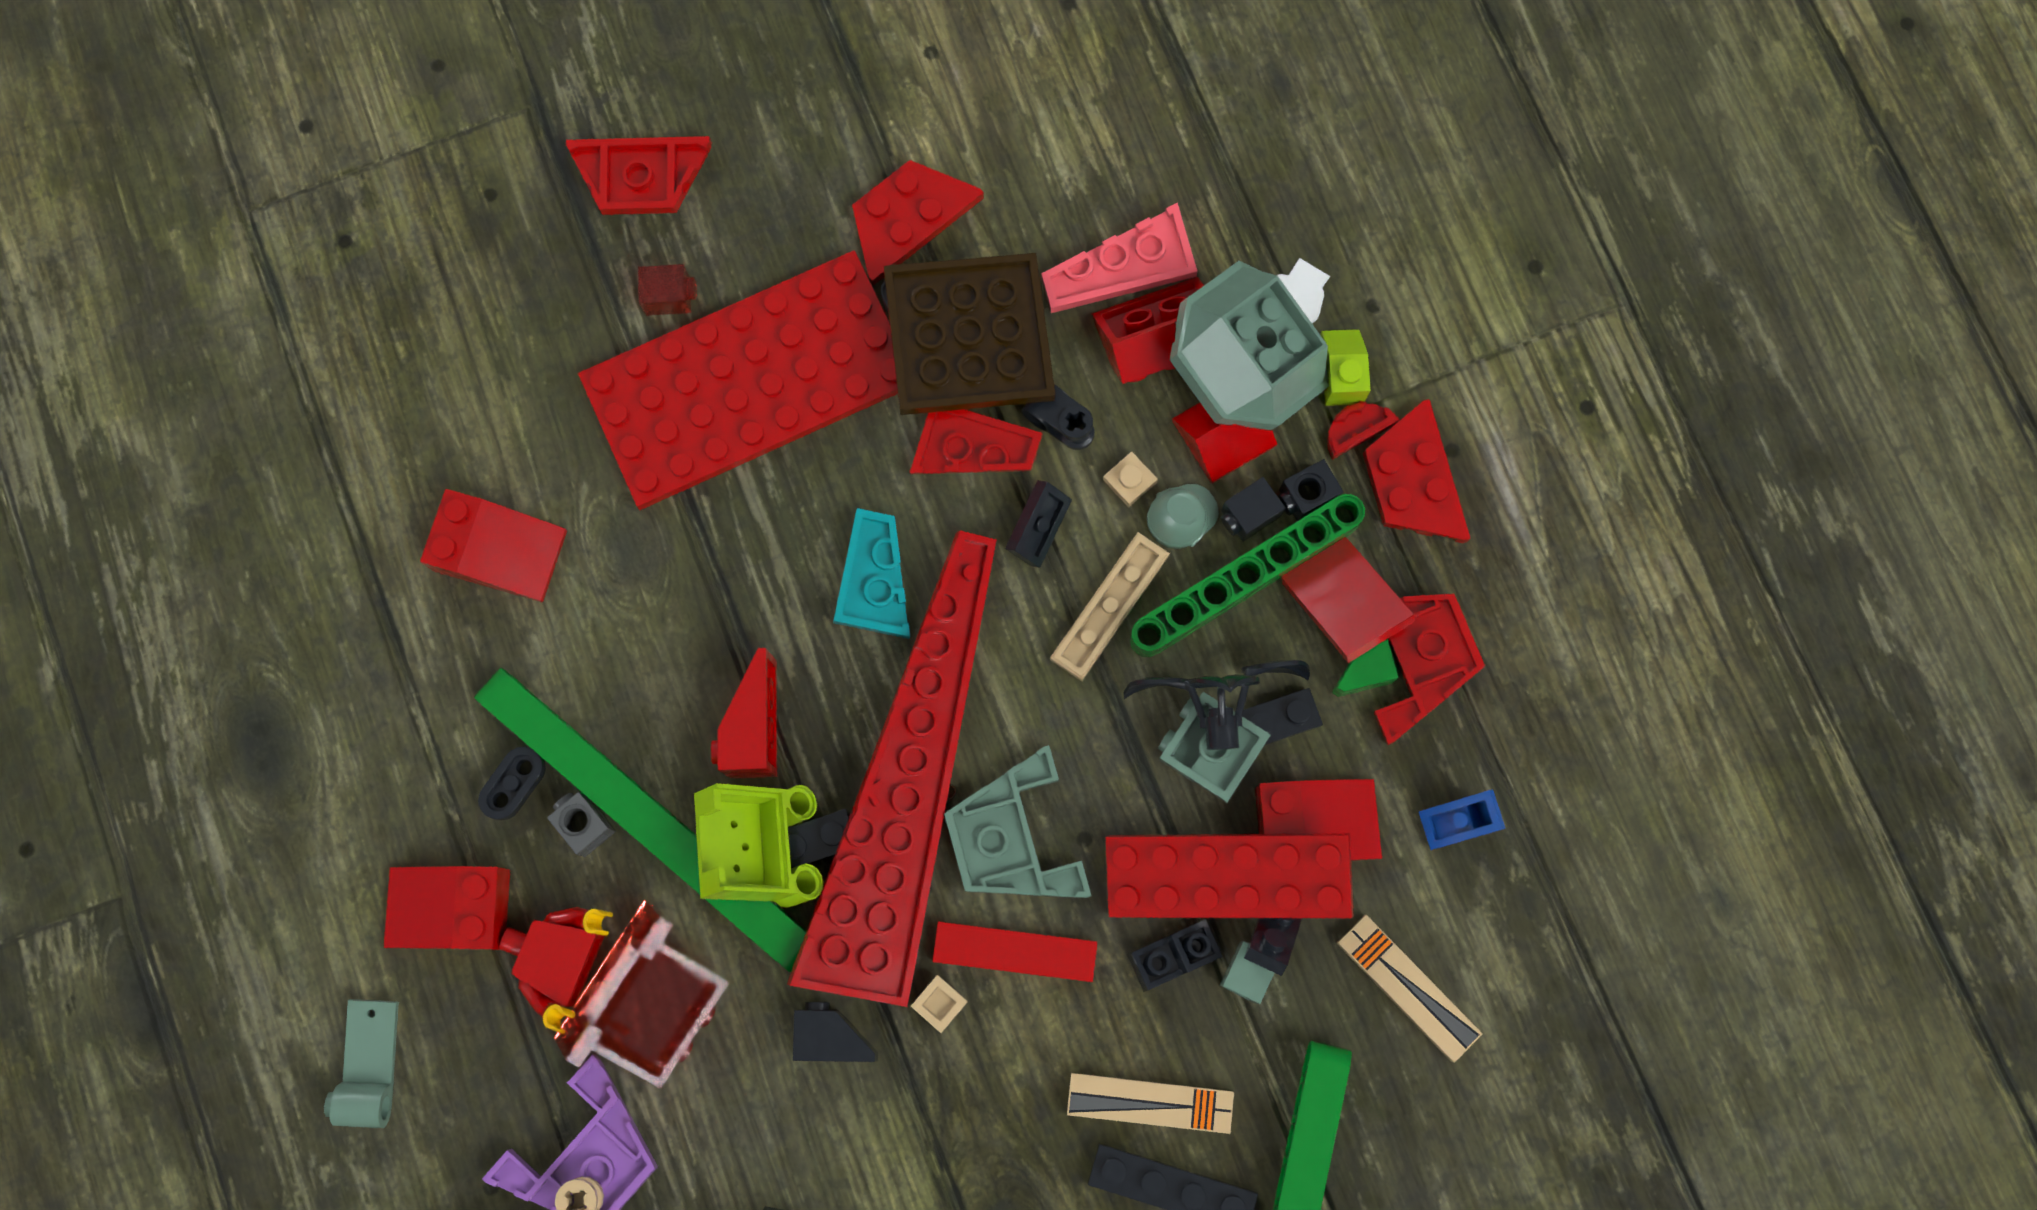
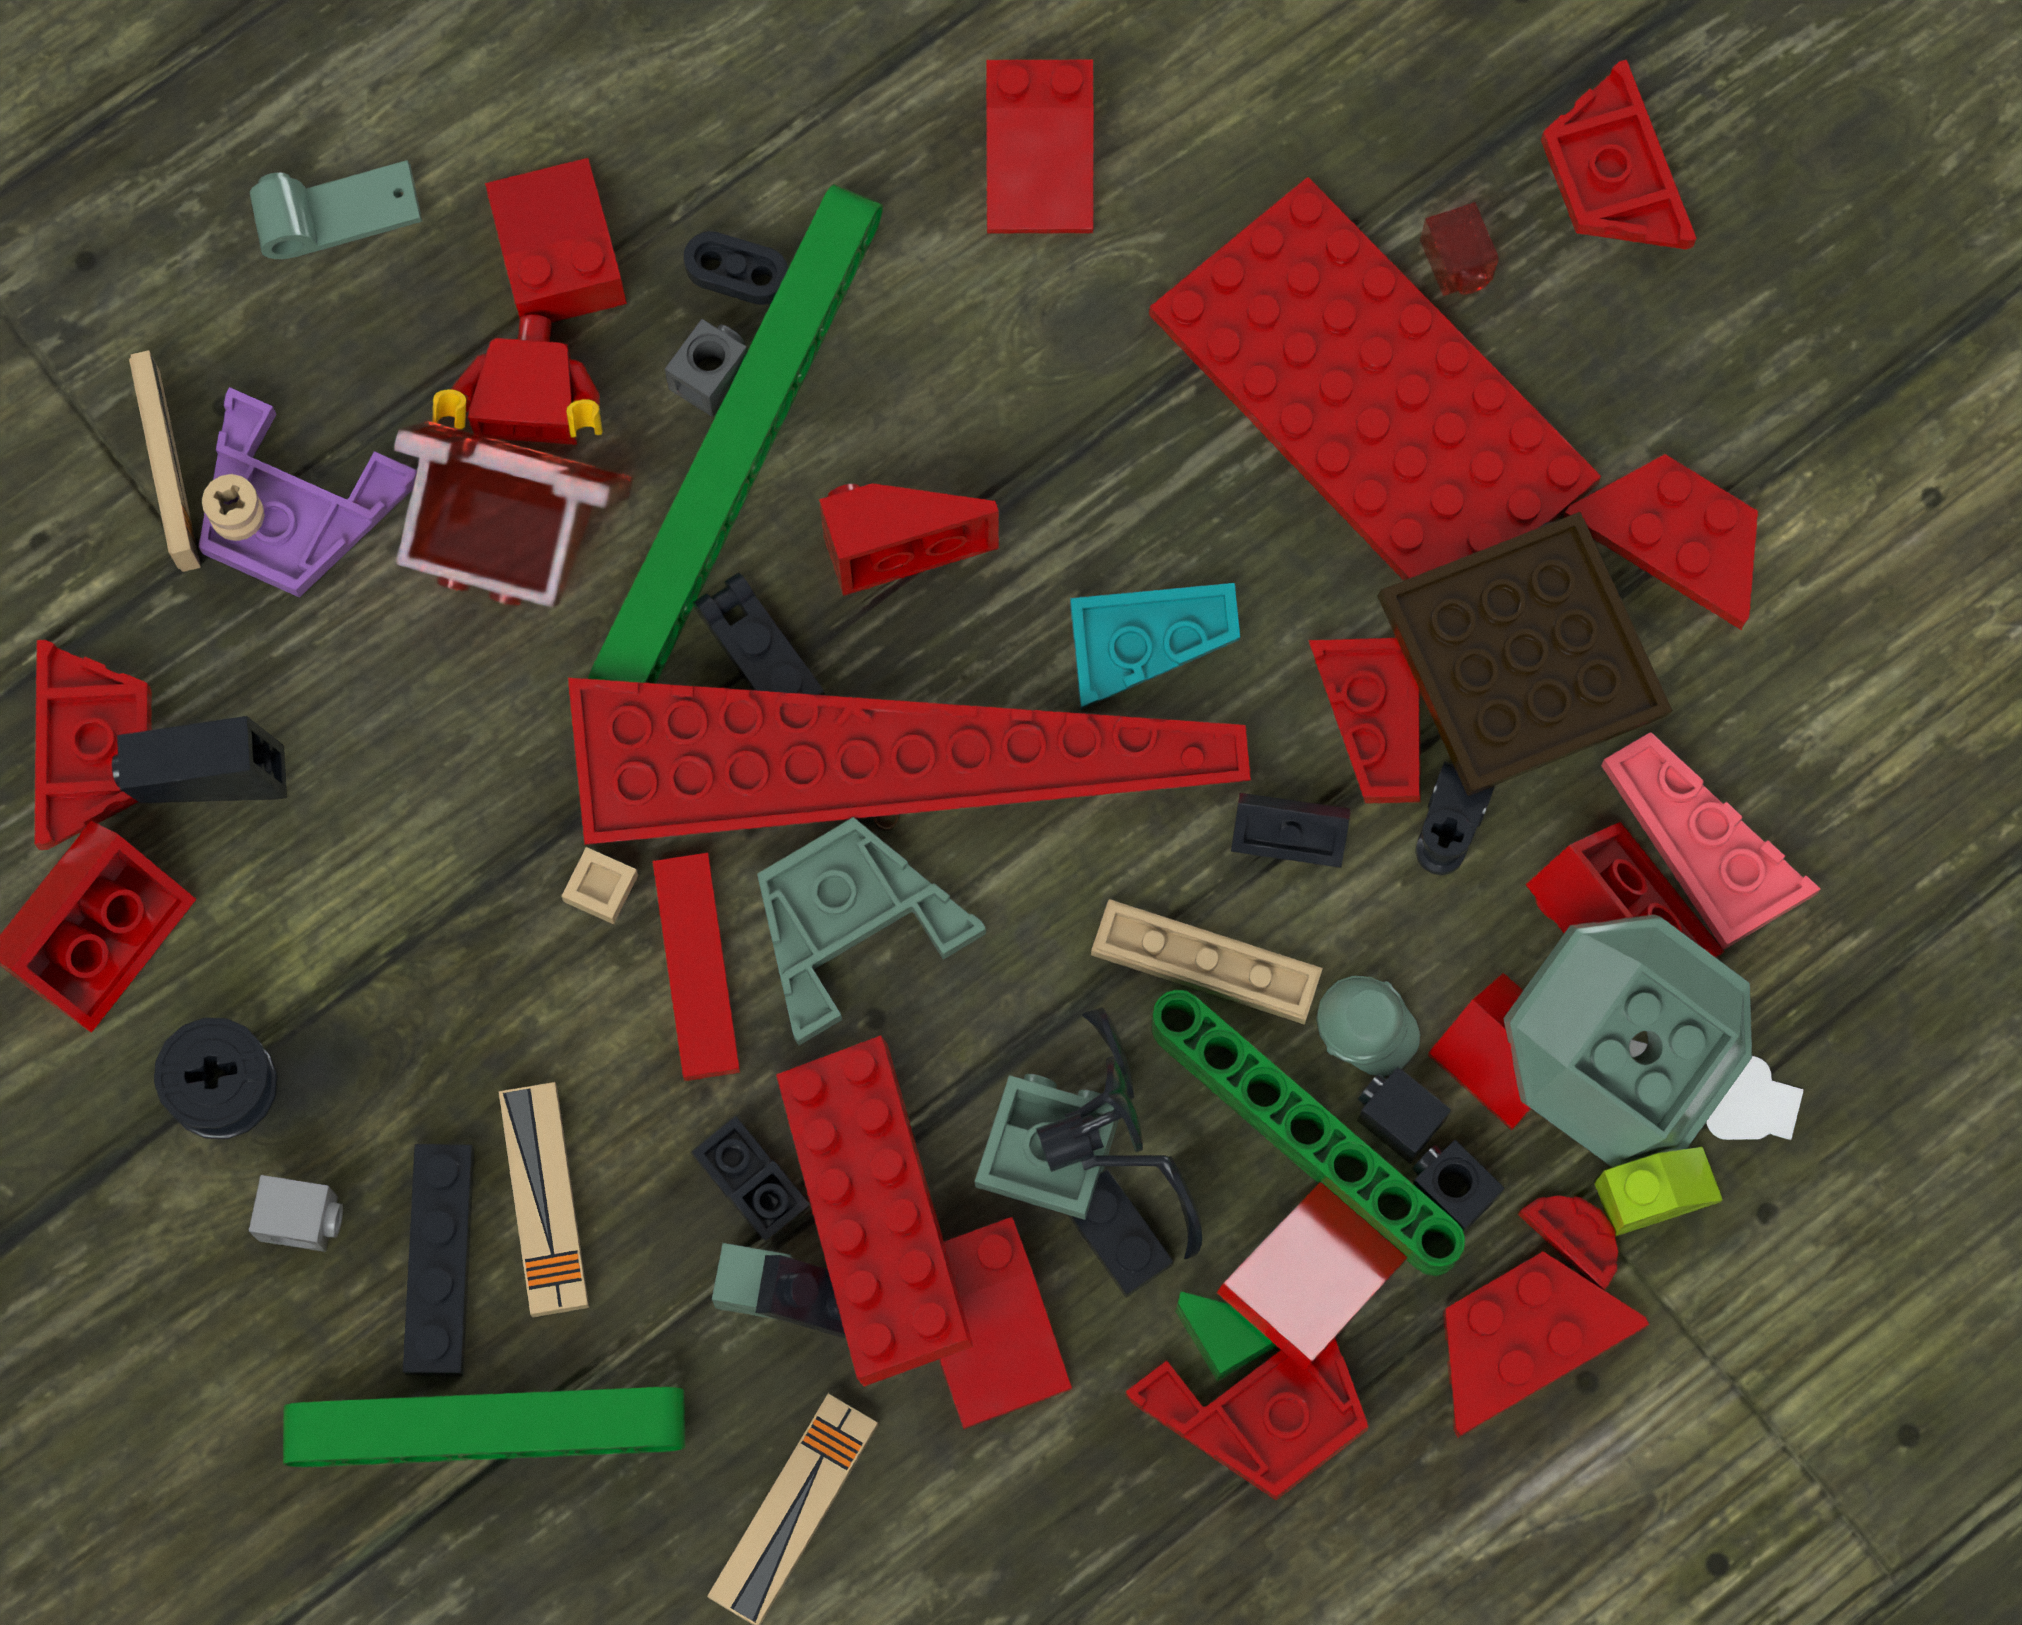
camera: 70 degrees right, 5 degrees down
lime piece [694,783,823,908] -> none
black slope [793,1002,878,1062] -> none
tan plate [1103,452,1158,508] -> none
blue slope [1419,789,1506,850] -> none

